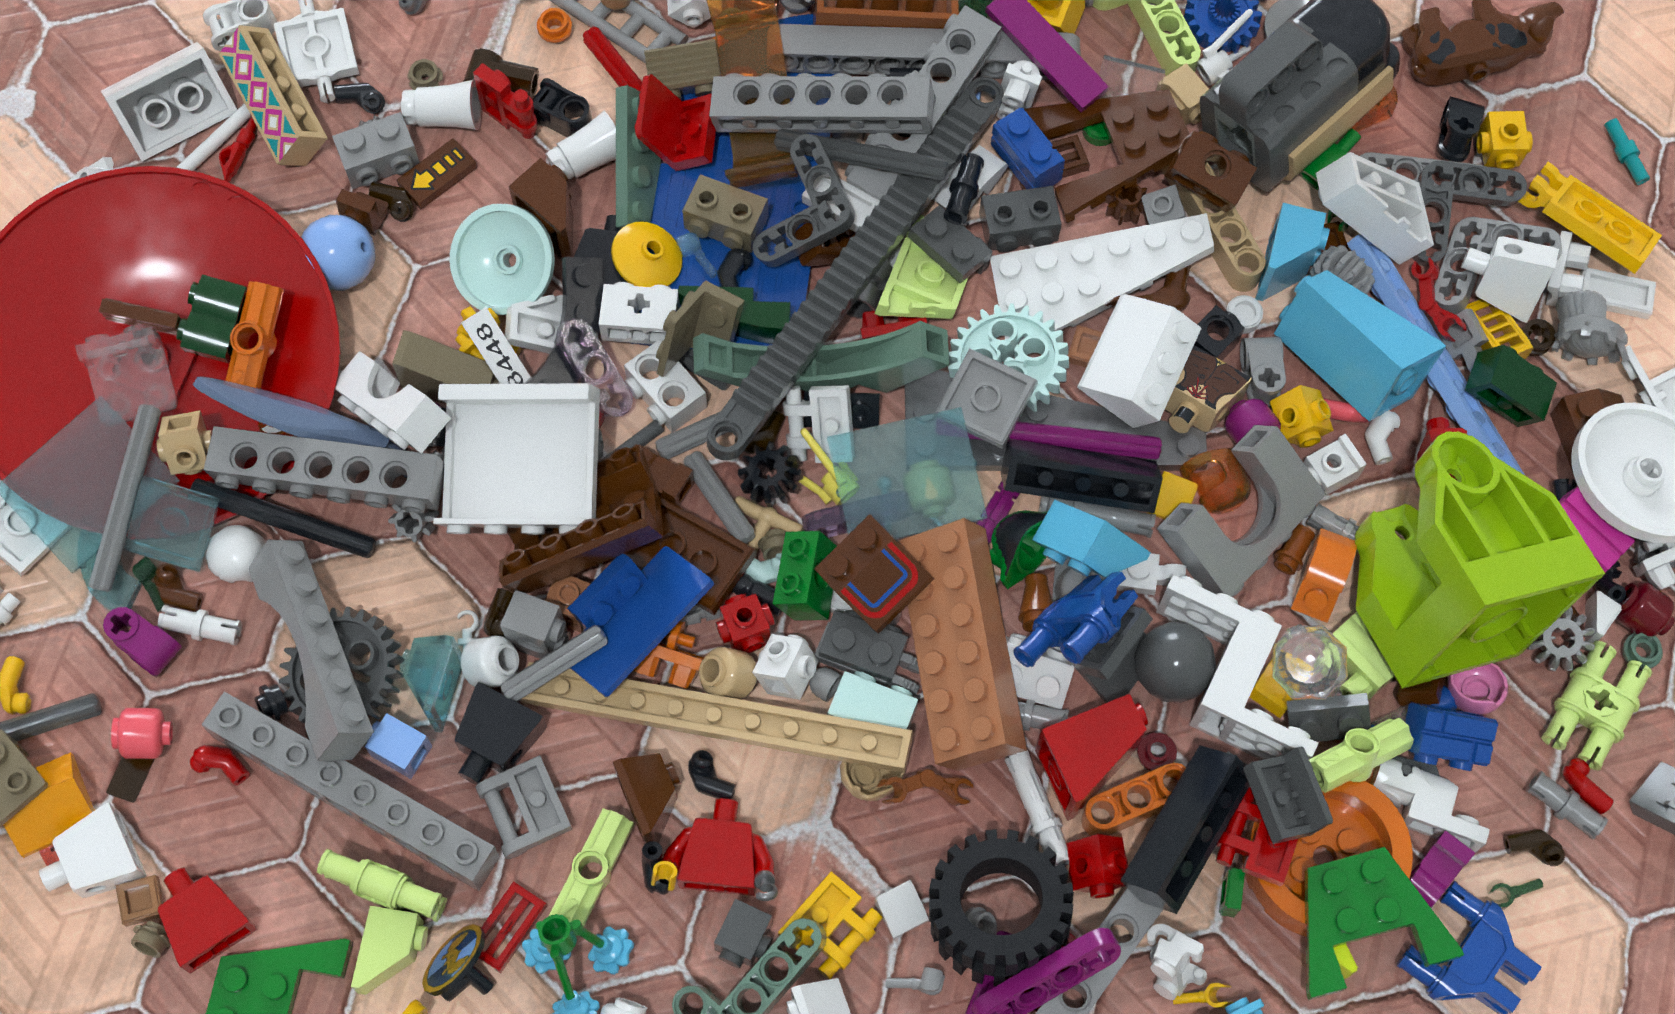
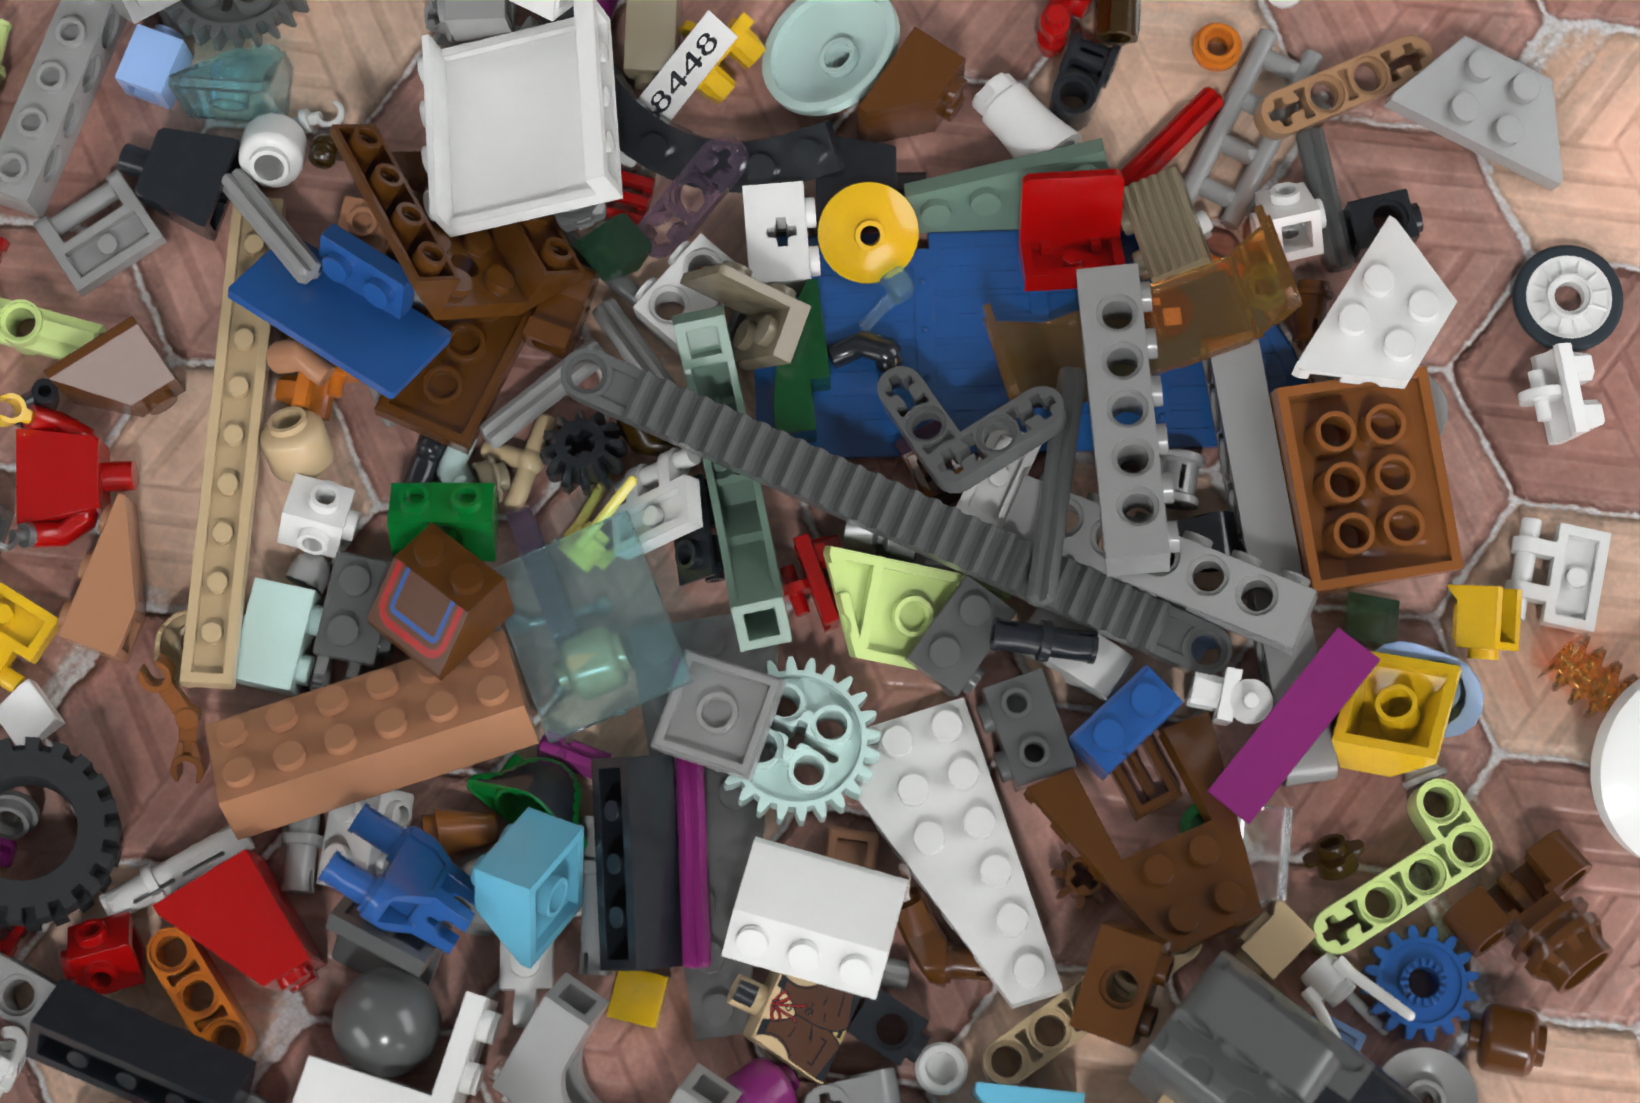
camera: 85 degrees right, 10 degrees up
light grey brick [500,590,570,659] -> none
white wing [505,294,563,354] -> none
dark tan brick [682,174,769,253] -> none
black arm [688,750,737,800] -> none
red brick [716,593,775,653] -> none
dark red plate [1137,733,1177,771] -> none
light grey bracket [1141,184,1186,225] -> none
clear orange helmet [1180,448,1251,515] -> none
none -> nougat slope [58,493,147,664]
none -> nougat arm [266,339,336,387]
none -> clear green slope [574,213,653,282]
none -> dark brown plate [1302,834,1365,881]

